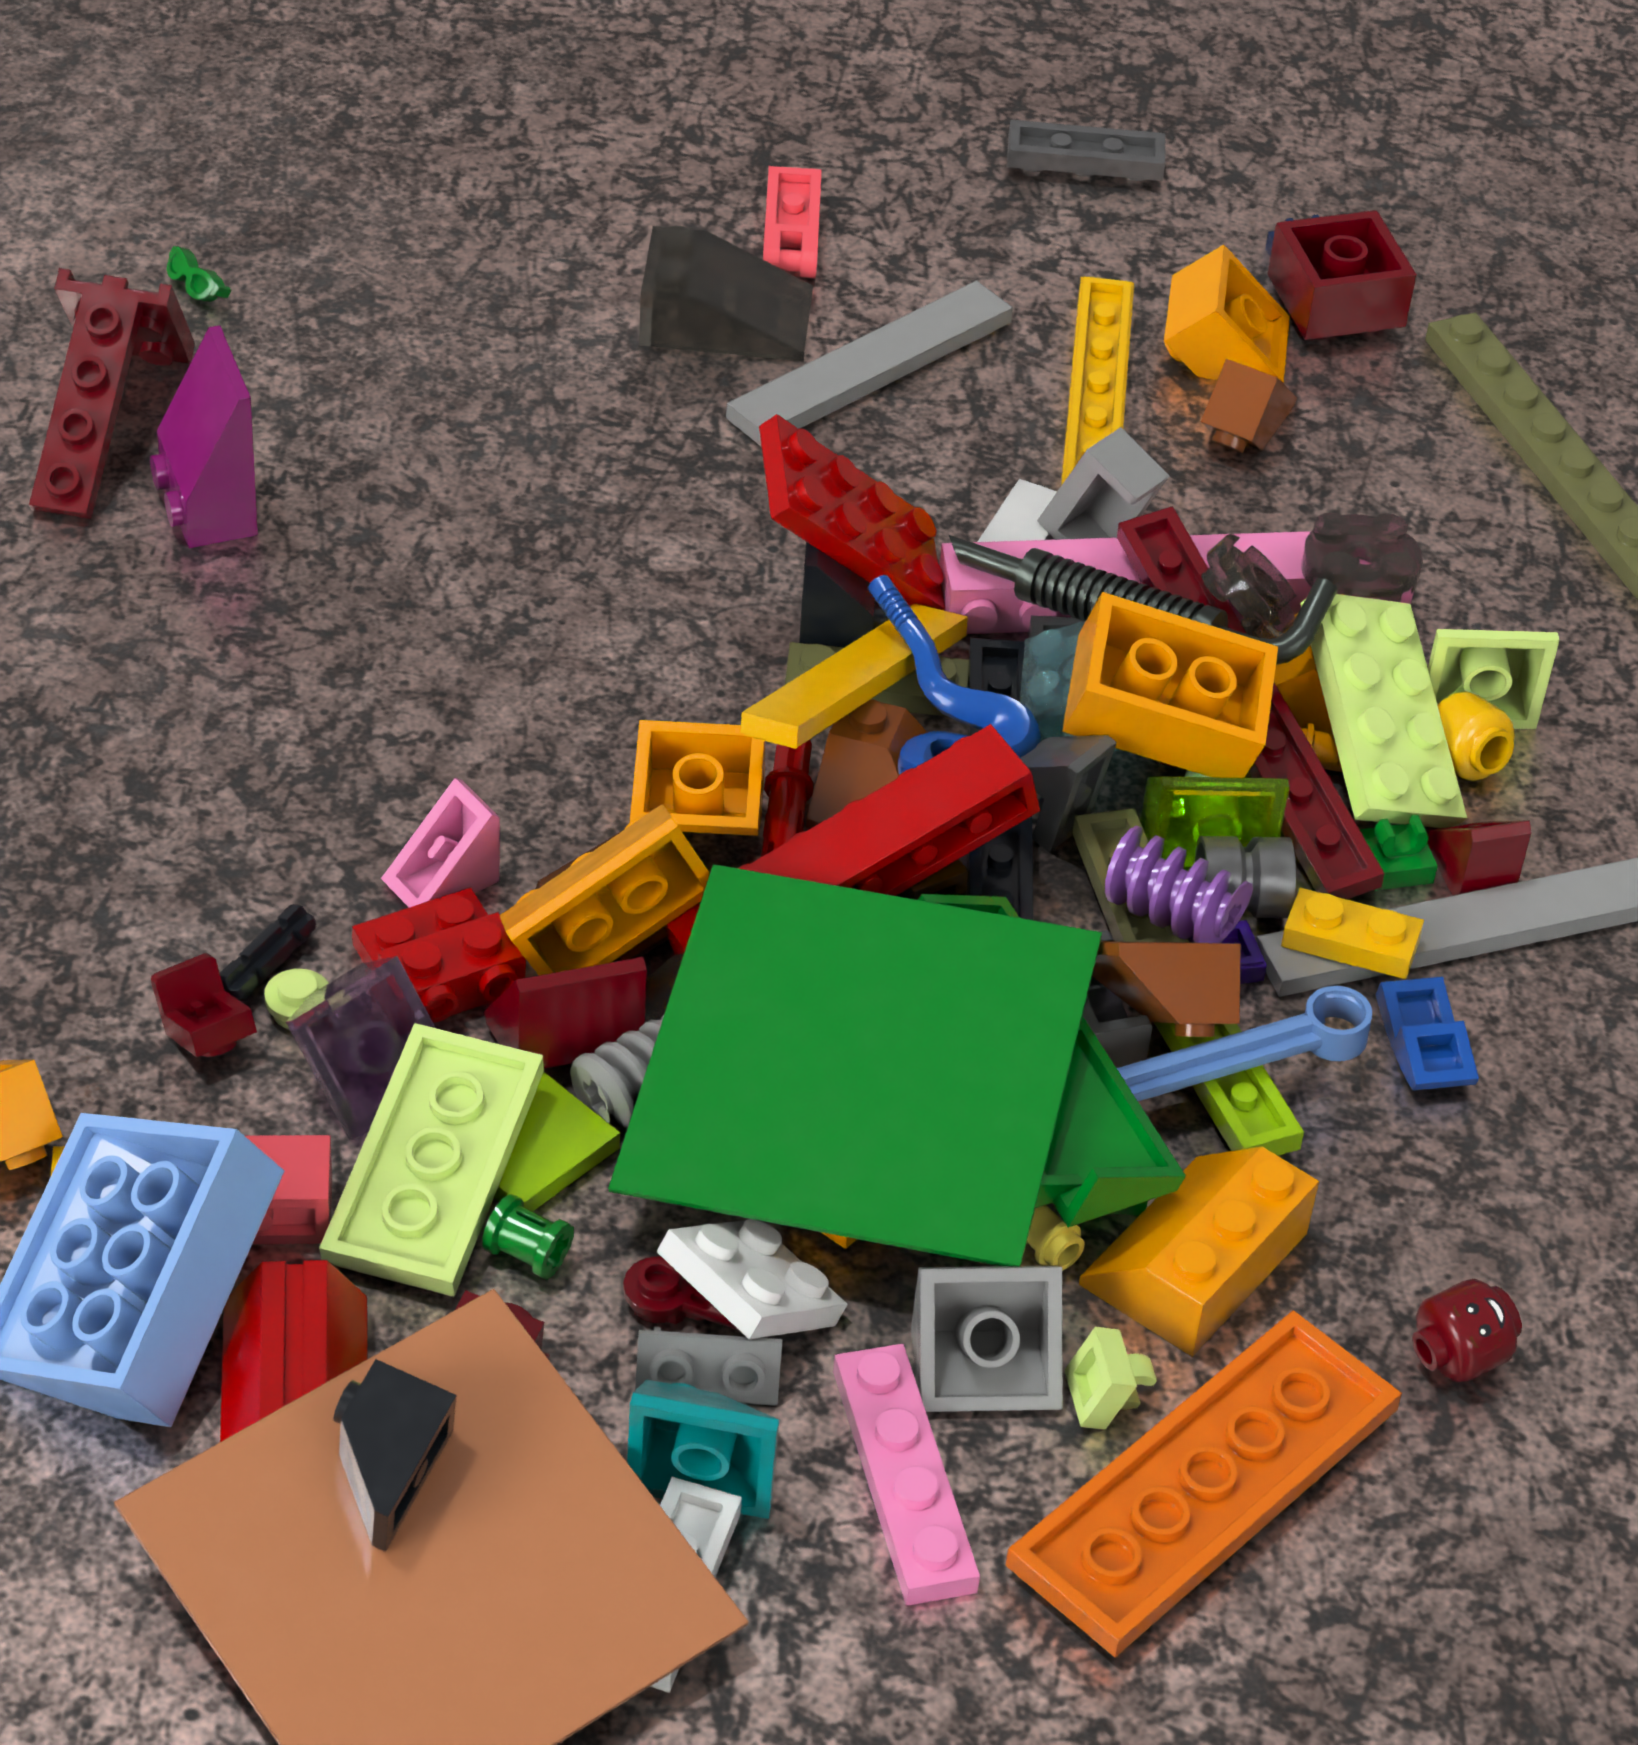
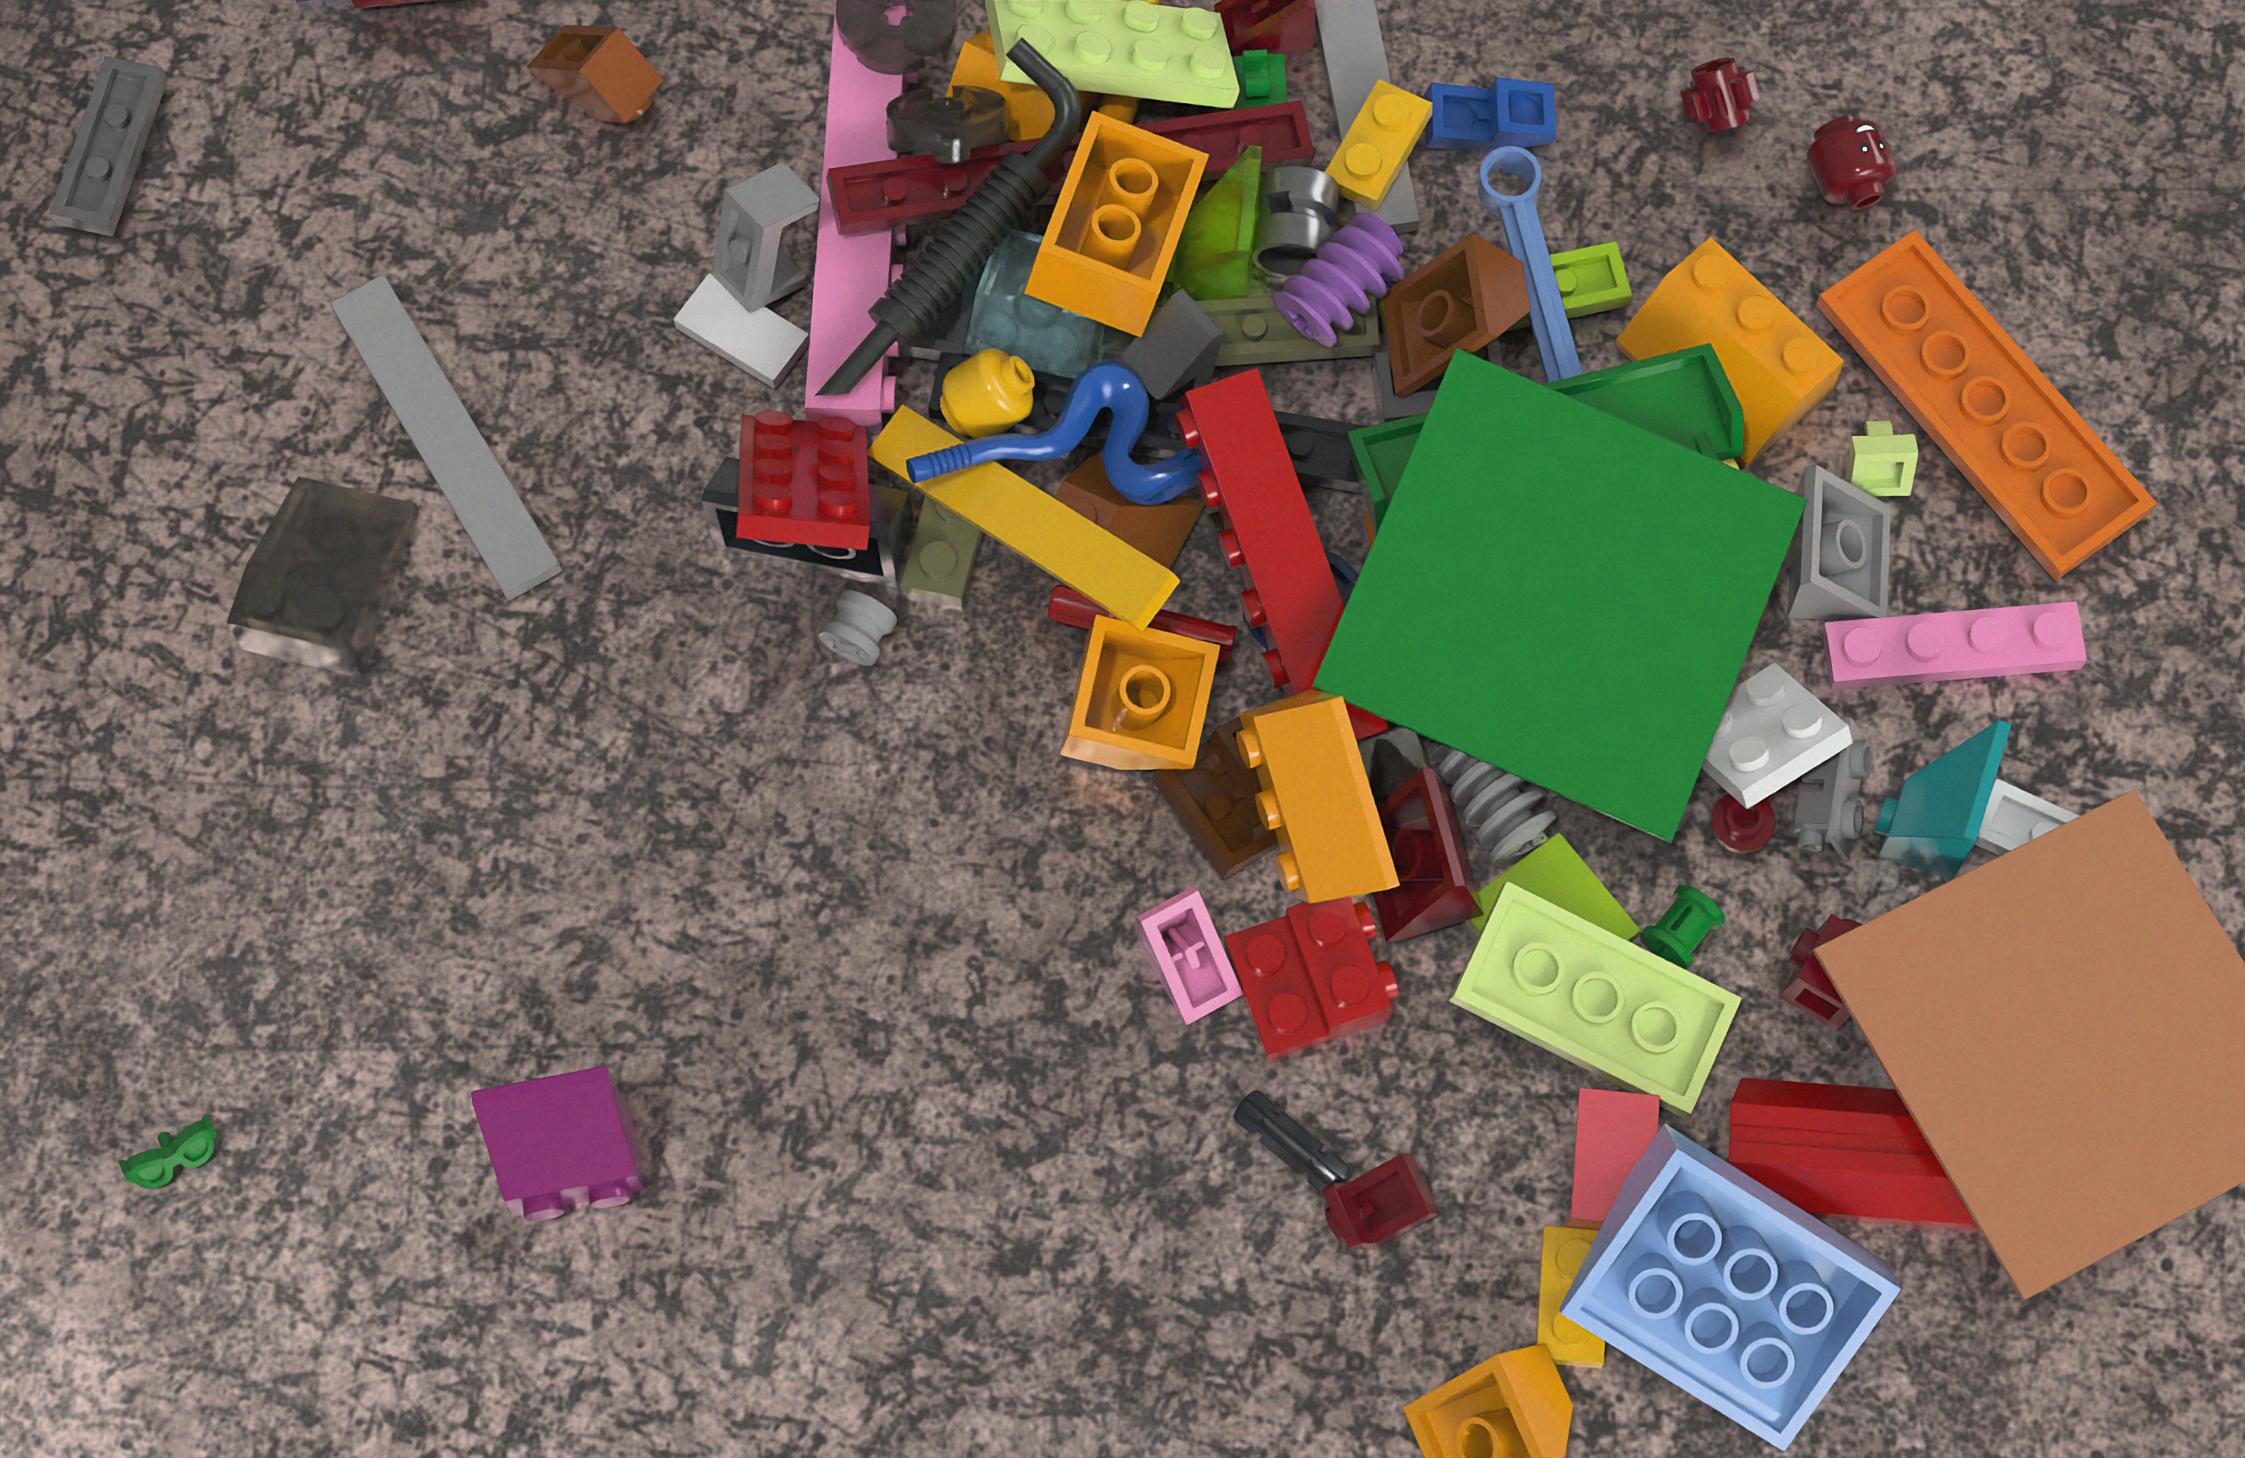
camera: 75 degrees left, 25 degrees up
dark red bracket [29,268,195,519] -> none
yellowish green plate [264,969,331,1030] -> none
clear purple slope [286,956,435,1140] -> none
black slope [333,1359,457,1552] -> none
coral plate [762,166,822,279] -> none
yellow tile [1061,276,1134,486] -> none
light orange slope [1164,244,1290,383] -> none
none -> light grey wheel [818,590,897,666]
none -> yellow head [940,347,1035,439]
none -> dark red gear [1680,58,1761,132]

